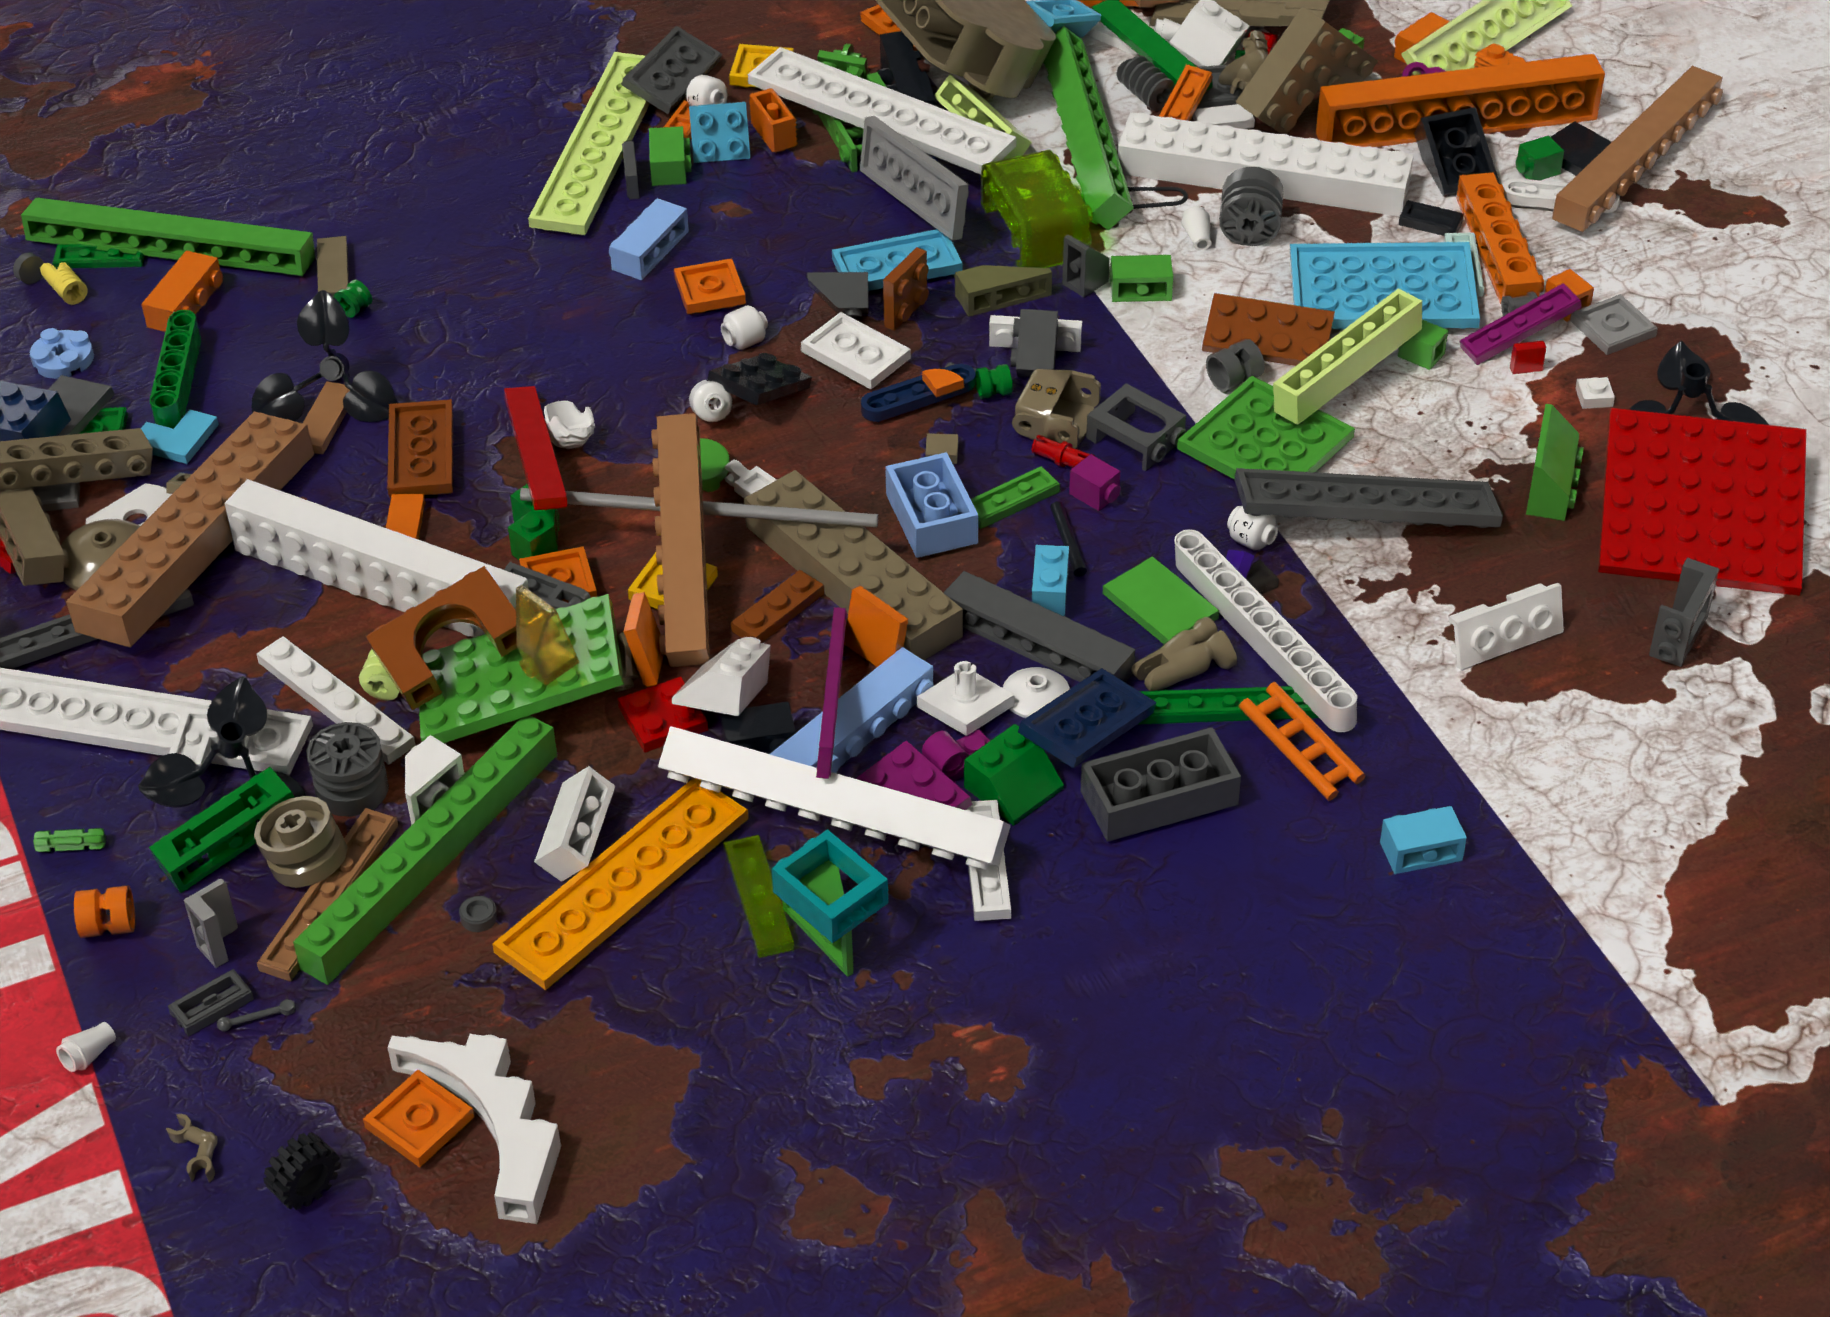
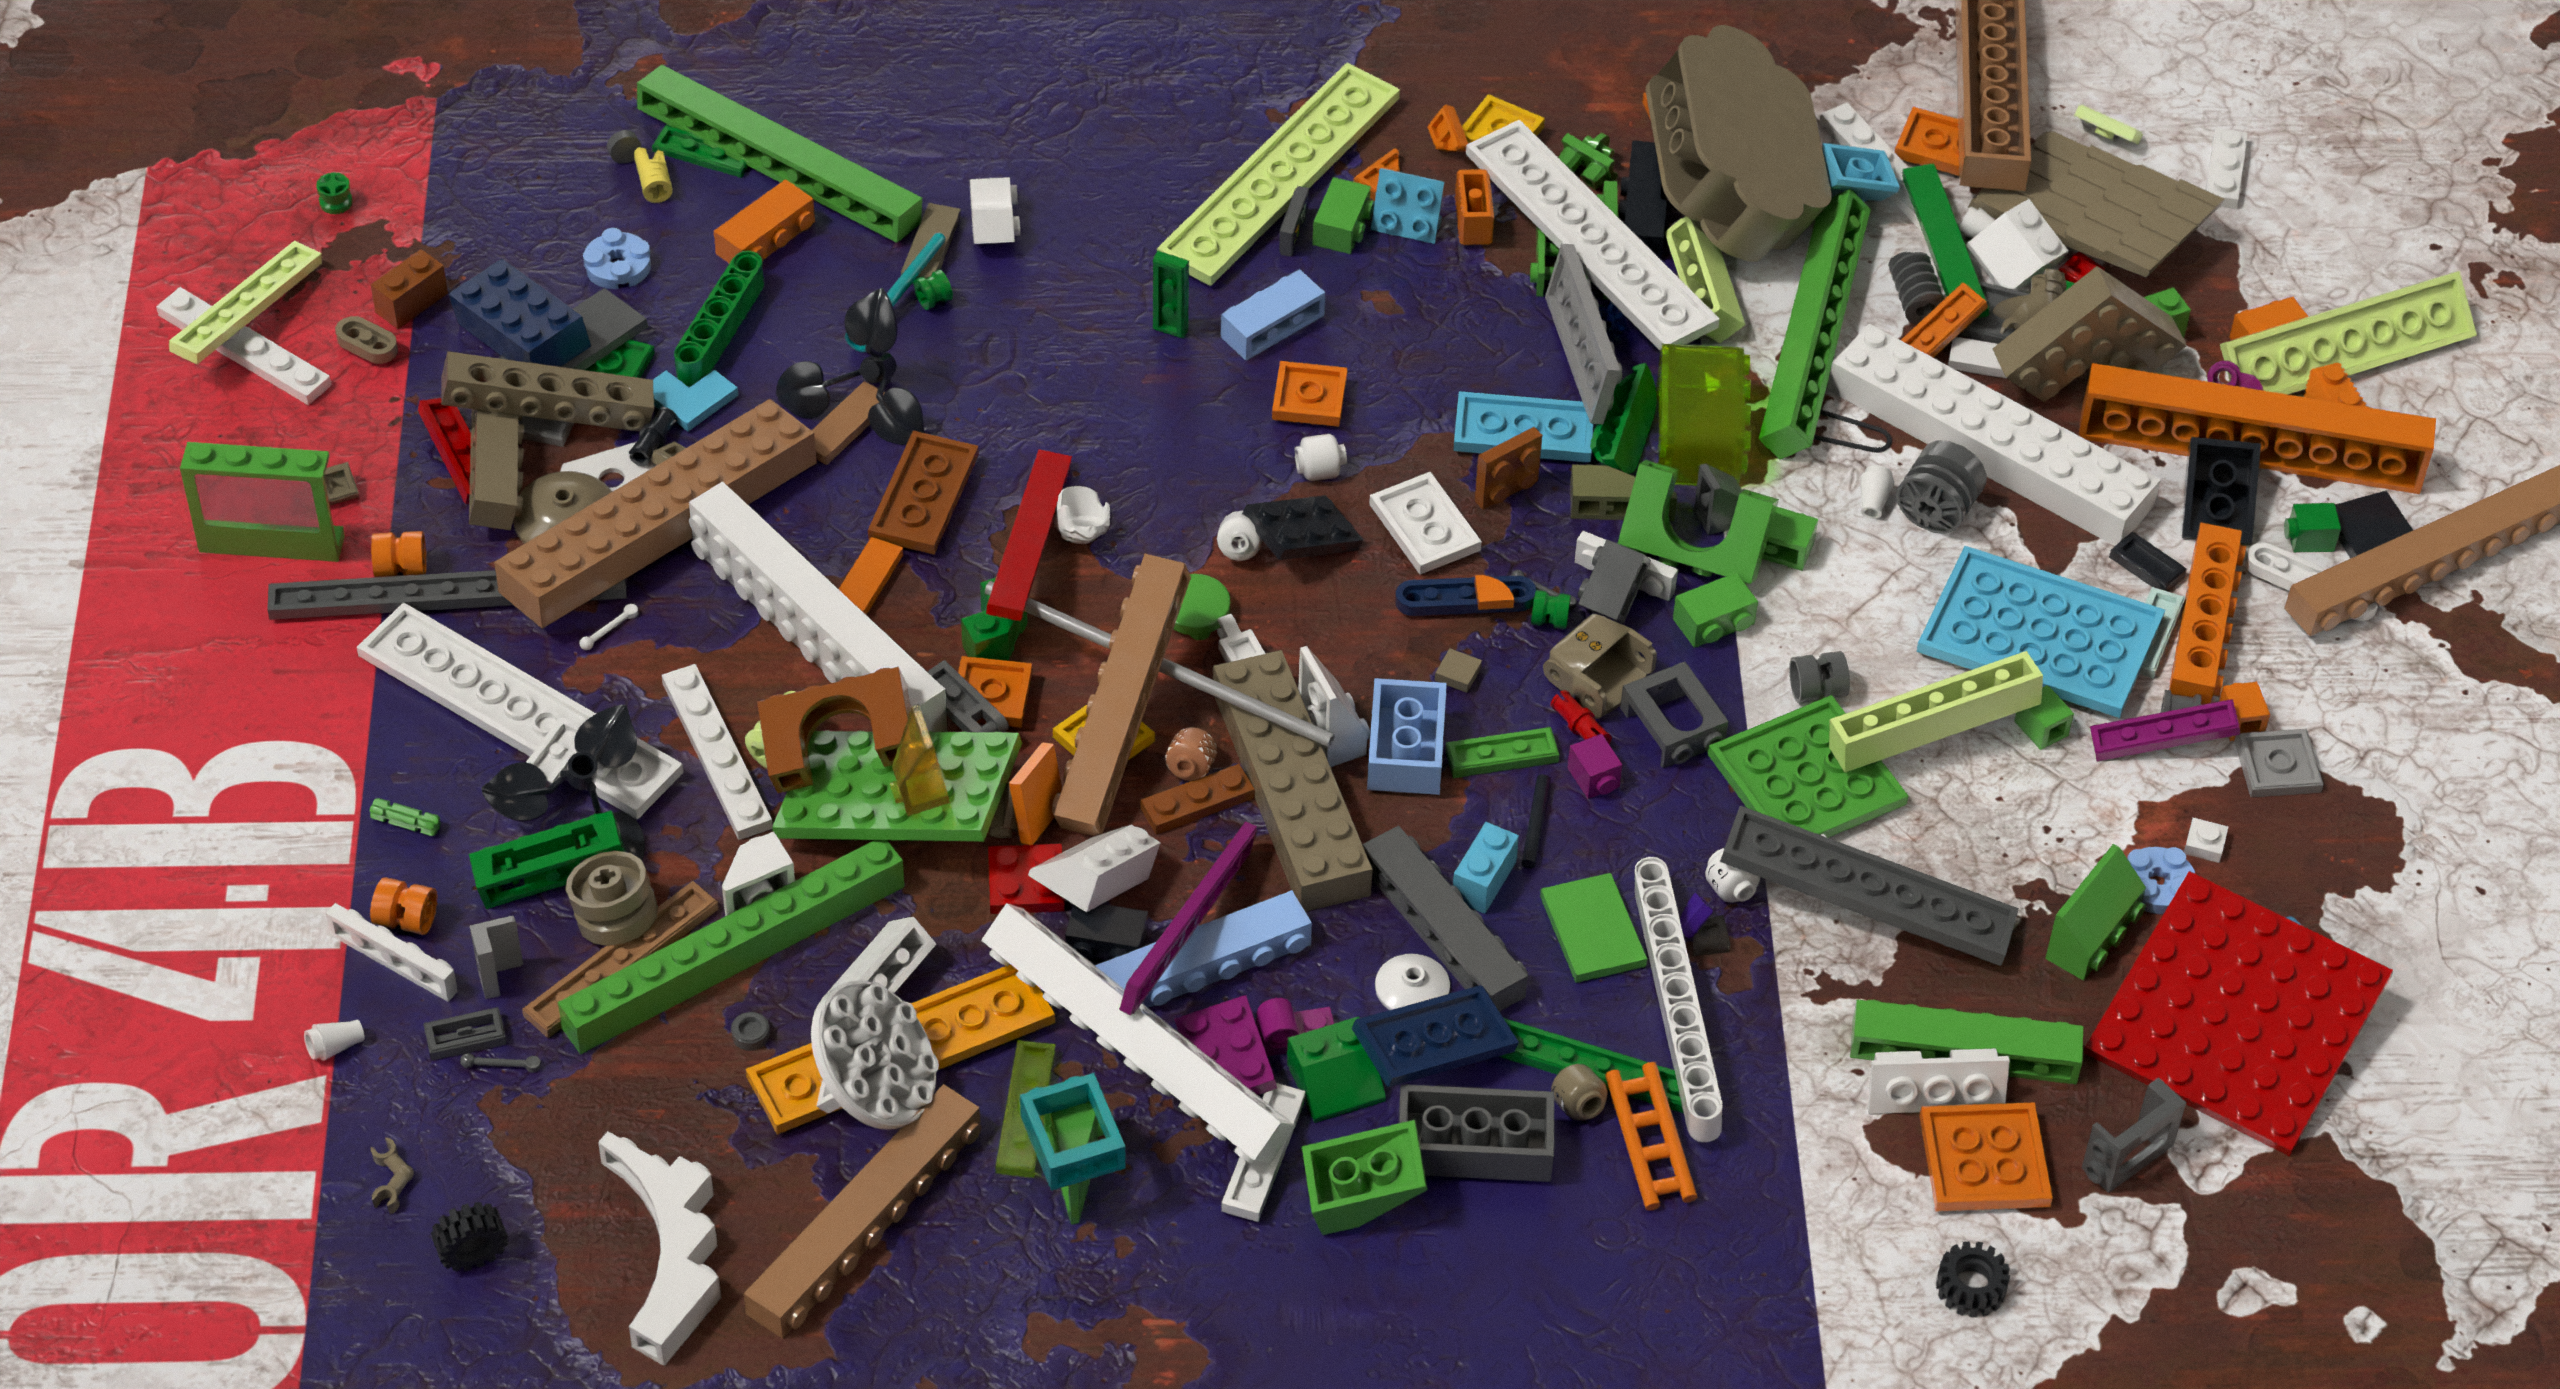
camera: 20 degrees right, 5 degrees up
dark grey wheel [306,722,389,817] -> none
orange plate [363,1070,475,1167] -> none
dark grey tile [621,26,722,114] -> none
white head [686,75,728,106] -> none
dark grey slope [807,272,869,319] -> none
orange tile [844,586,908,667] -> none
white tile [917,661,1014,736] -> none
dark tan piece [1131,617,1237,691] -> none
dark orange plate [1202,293,1335,366] -> none
medium azure brick [1380,806,1467,874] -> none
red tile [1510,341,1547,374] -> none
black plant [1629,341,1769,425] -> none
none -> white plate [326,903,458,1002]
none -> white hinge [579,604,638,650]
none -> black pin [629,407,677,466]
none -> medium nougat brick [744,1084,981,1339]
none -> white bracket [811,980,939,1130]
none -> teal piece [845,233,946,352]
none -> white brick [970,177,1020,244]
none -> green tile [1153,251,1189,339]
none -> nougat head [1165,727,1217,781]
none -> white slope [1298,646,1370,767]
none -> bright green slope [1302,1120,1427,1235]
none -> orange tile [1427,104,1468,152]
none -> dark tan head [1551,1064,1608,1121]
none -> green brick [1590,363,1657,474]
none -> bright green arch [1617,460,1779,584]
none -> bright green brick [1673,572,1758,648]
none -> bright green brick [1850,999,2083,1085]
none -> orange plate [1919,1102,2053,1211]
none -> black tyre [1936,1241,2010,1318]
none -> light blue plate [2127,847,2195,914]

